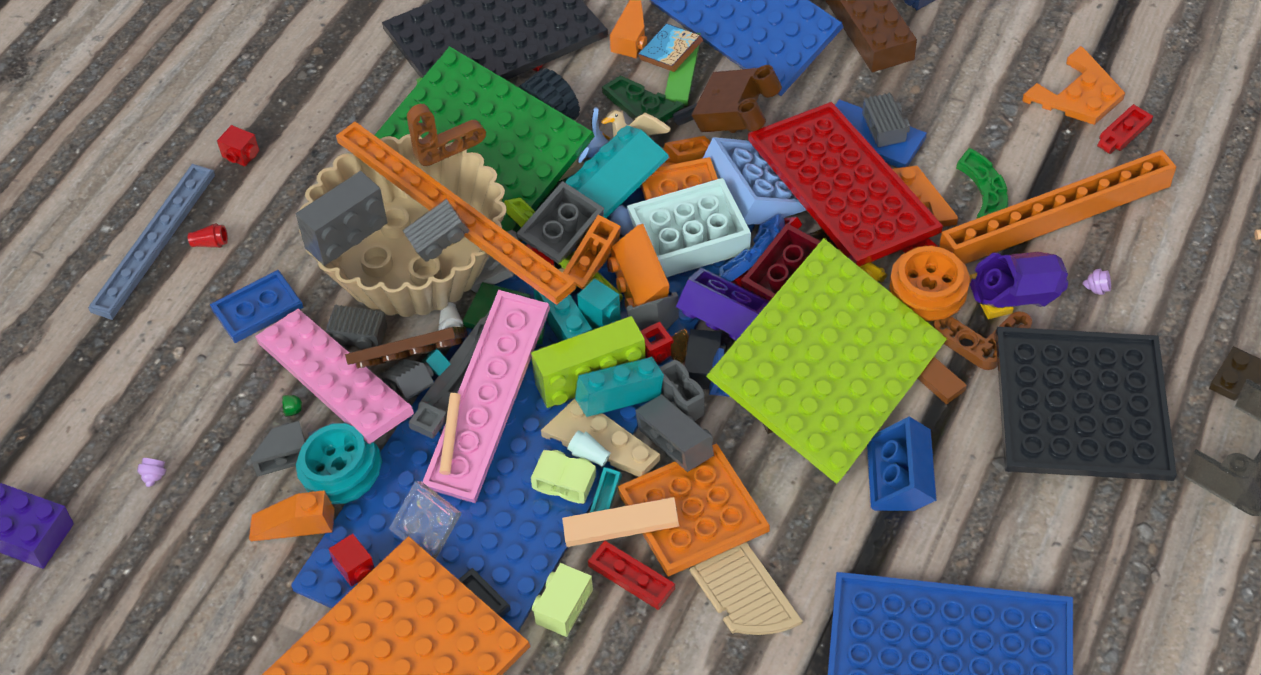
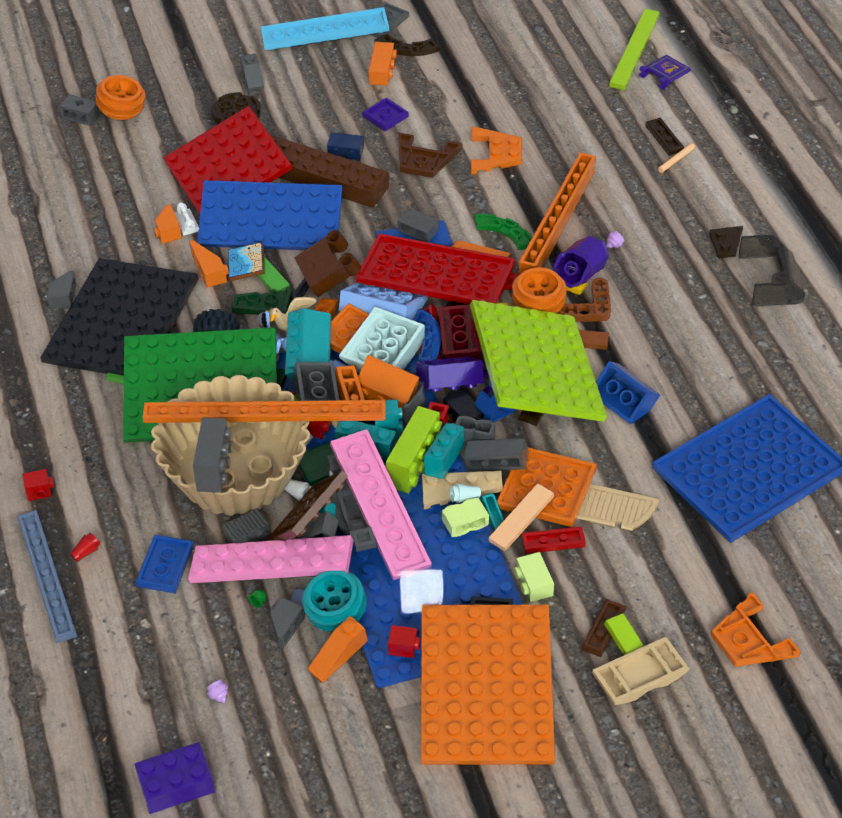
camera: 45 degrees left, 5 degrees down
dark grey brick [402,199,469,262] -> none
dark orange beam [407,104,486,166] -> none
light nougat bar [439,393,461,475] -> none
black plate [995,327,1177,481] -> none
red hinge [1097,104,1153,154] -> none
none -> reddish brown wing [398,132,462,178]

